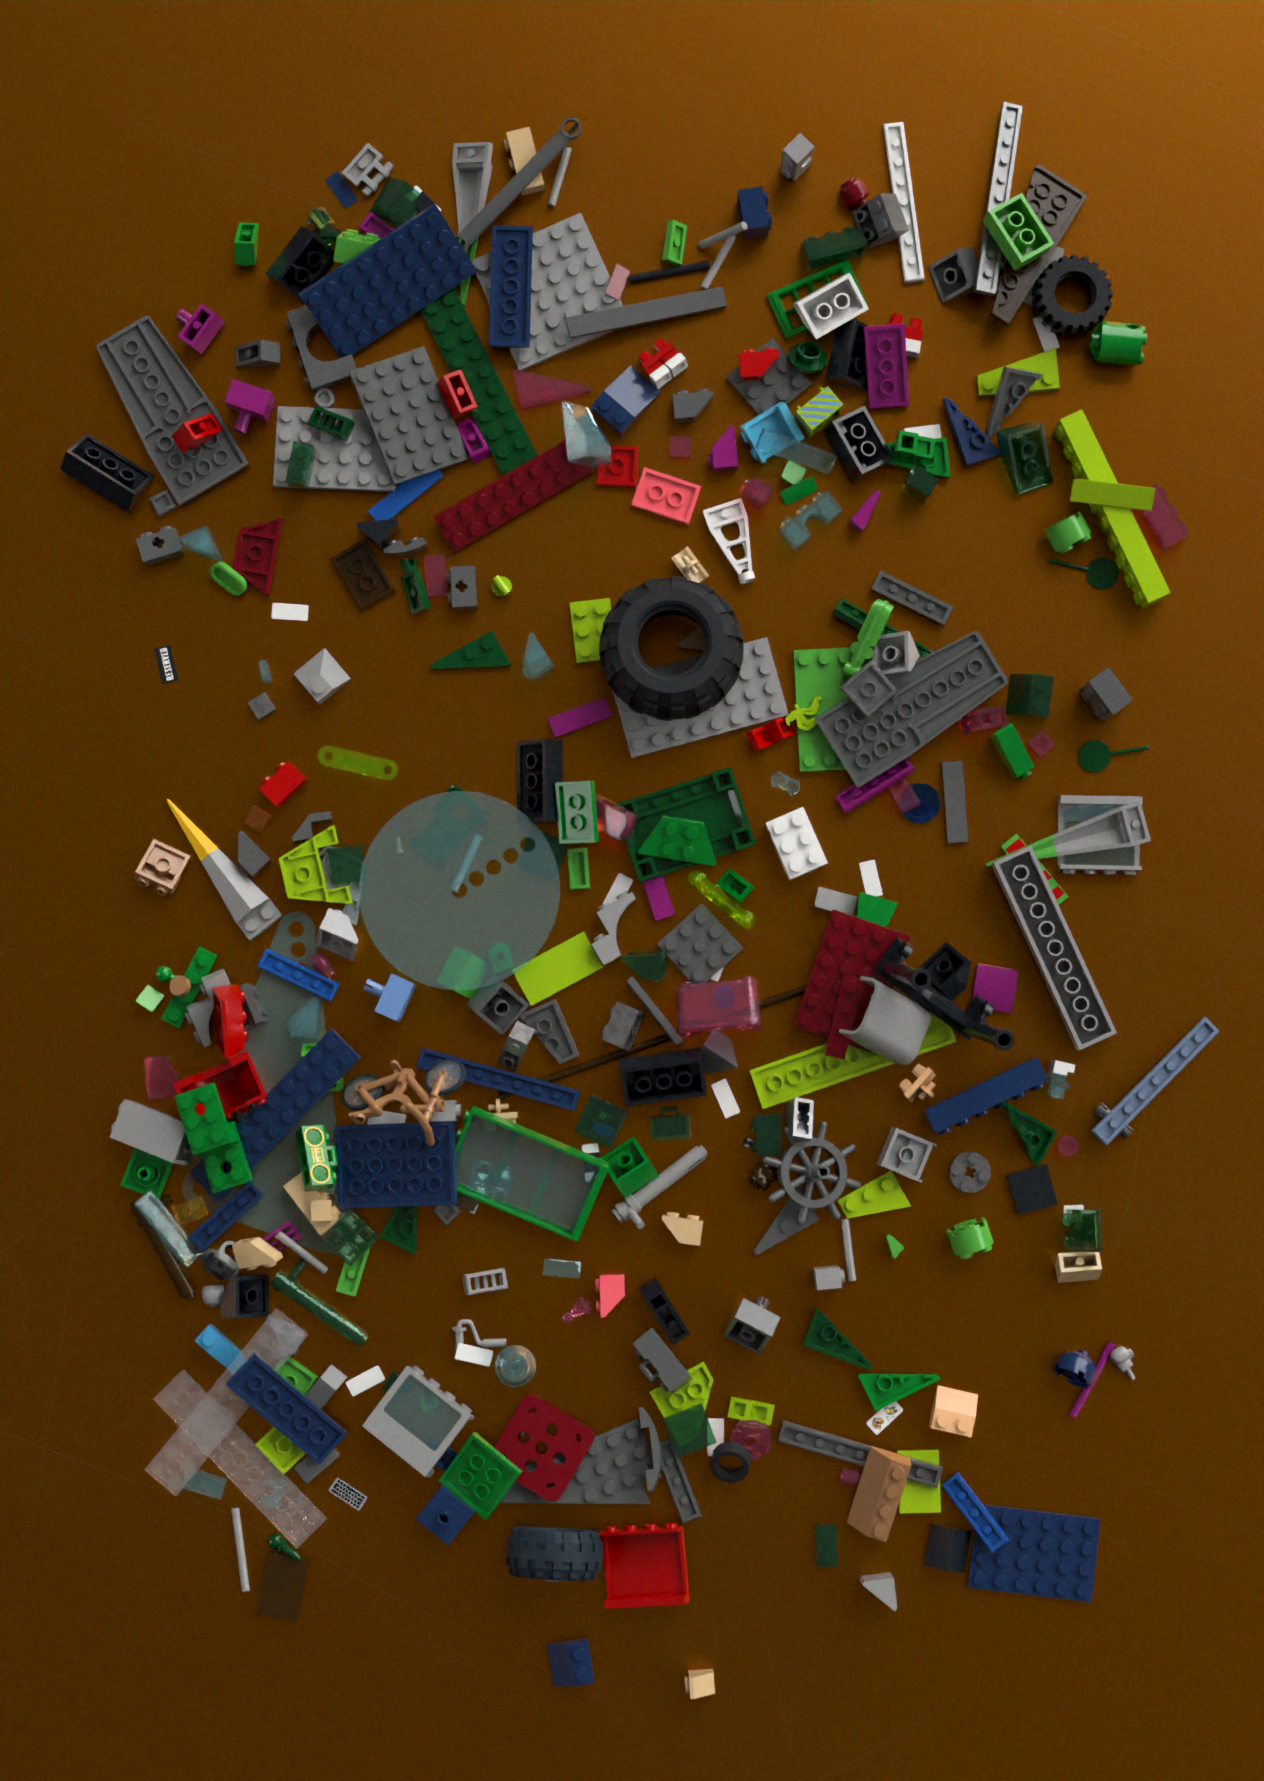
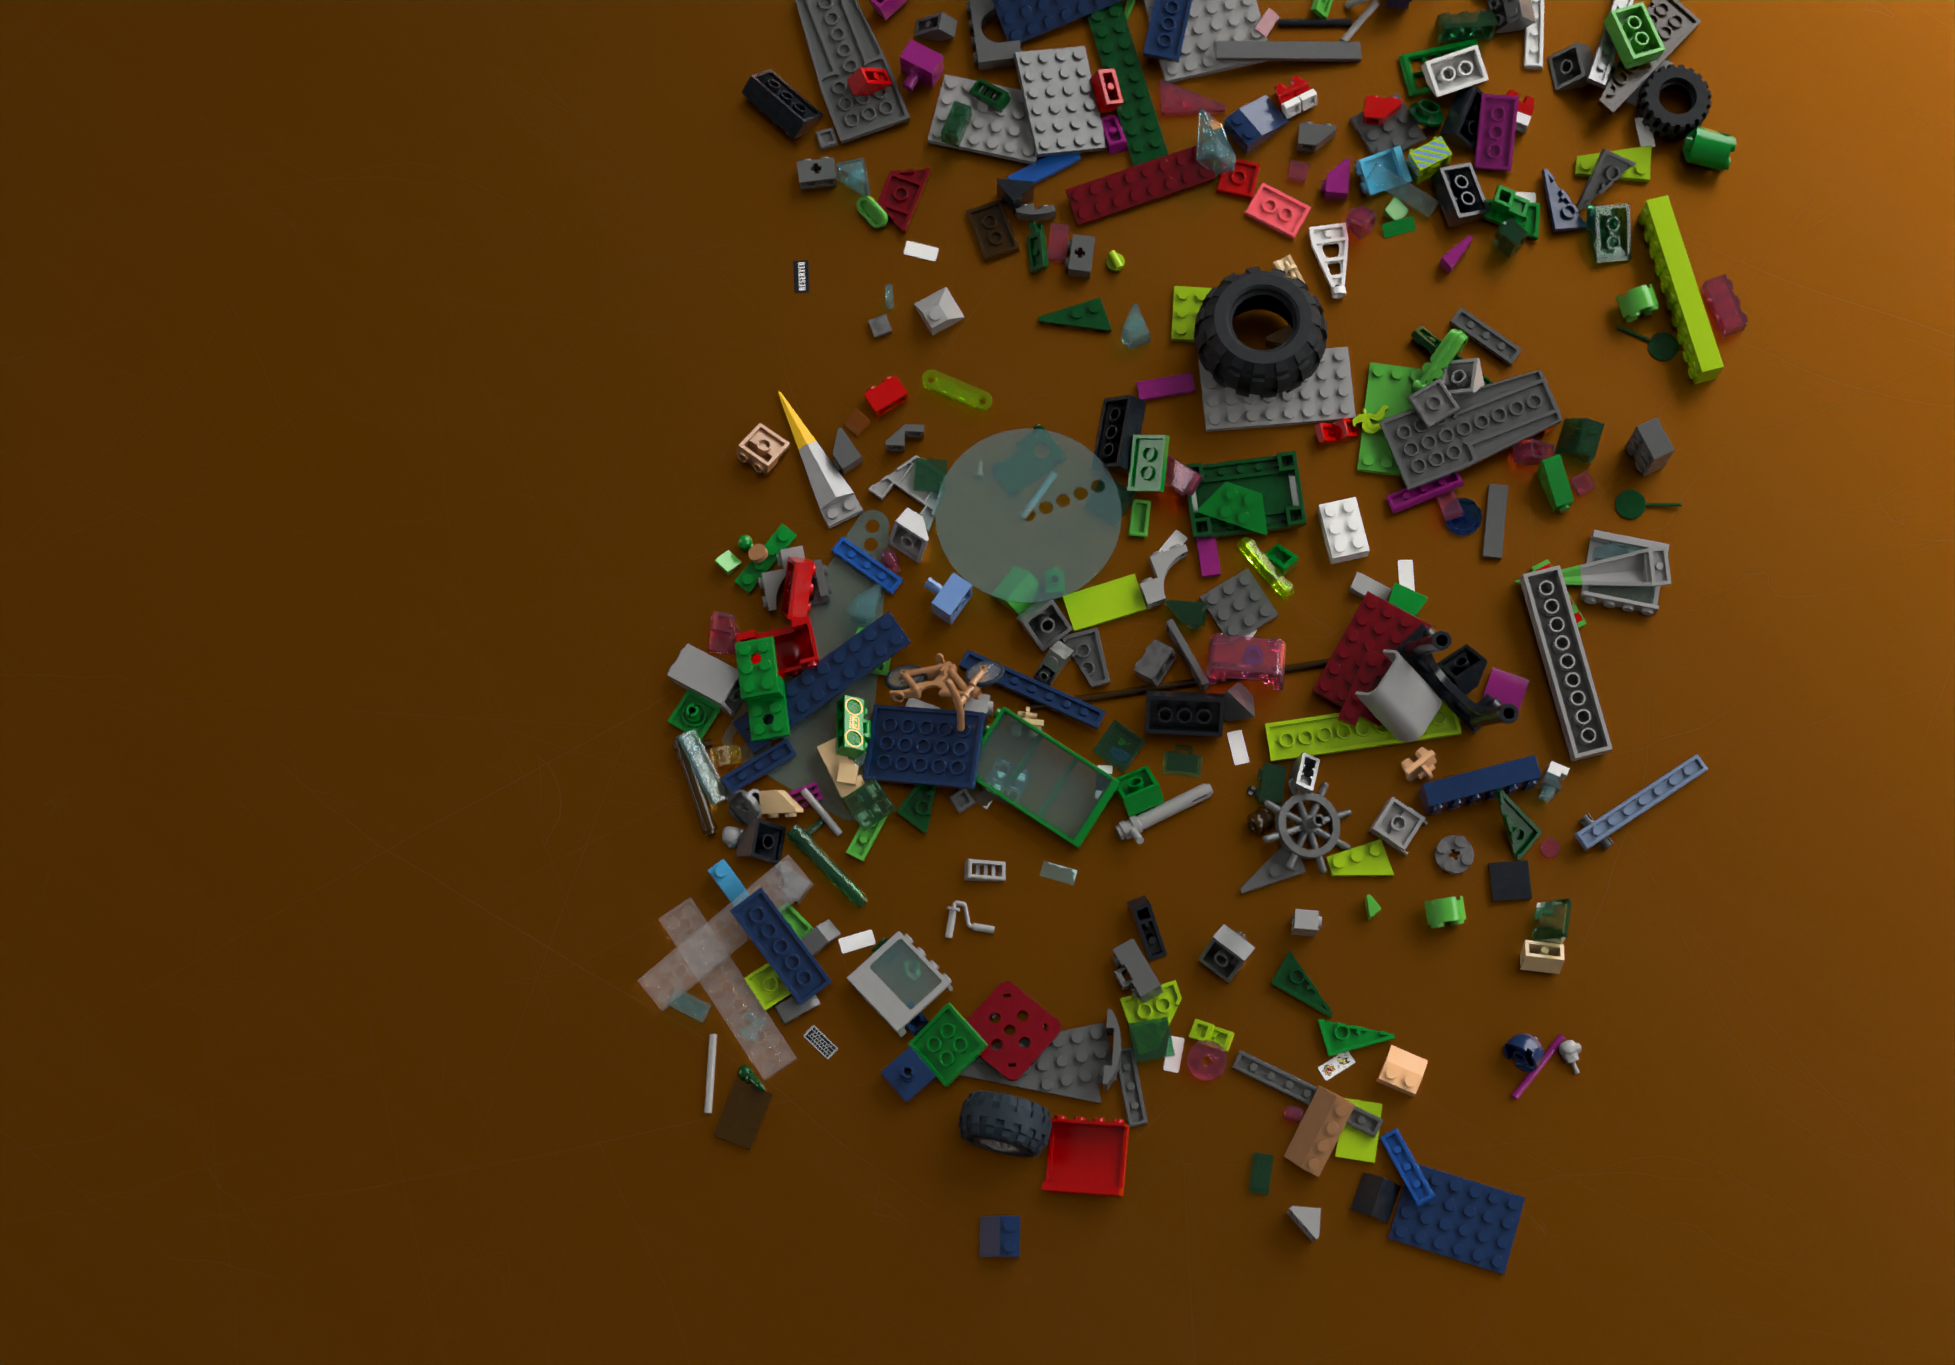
camera: 15 degrees right, 10 degrees down
lime wing [279,825,353,904] -> none
light grey tile [314,388,335,408] -> none
white sticker [455,1343,493,1366] -> none
clear light blue cone [495,1345,536,1387] -> none
clear pink piece [562,1297,592,1323] -> none
coral slope [596,1274,625,1317] -> none
tan slope [662,1212,703,1246] -> none
tan slope [685,1669,715,1699] -> none
black tyre [710,1441,751,1483] -> none
clear light blue piece [771,771,800,795] -> none
clear light blue arch [779,491,843,551] -> none
light grey bar [841,1219,856,1281] -> none
lime slope [1070,479,1155,511] -> none

